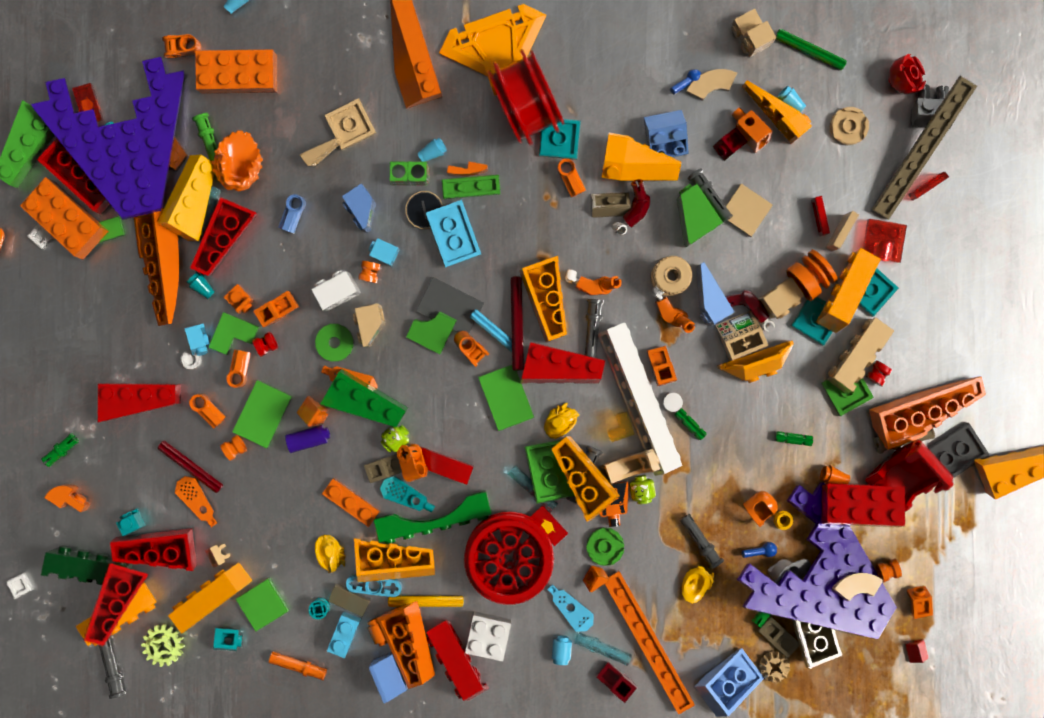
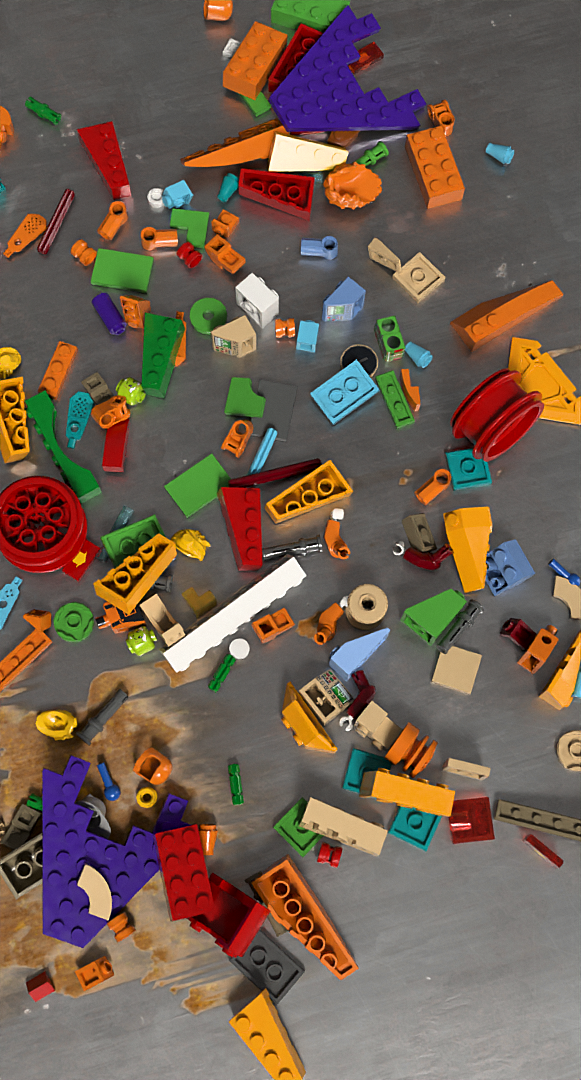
camera: 70 degrees right, 15 degrees down
red tile [811,196,830,236] -> none

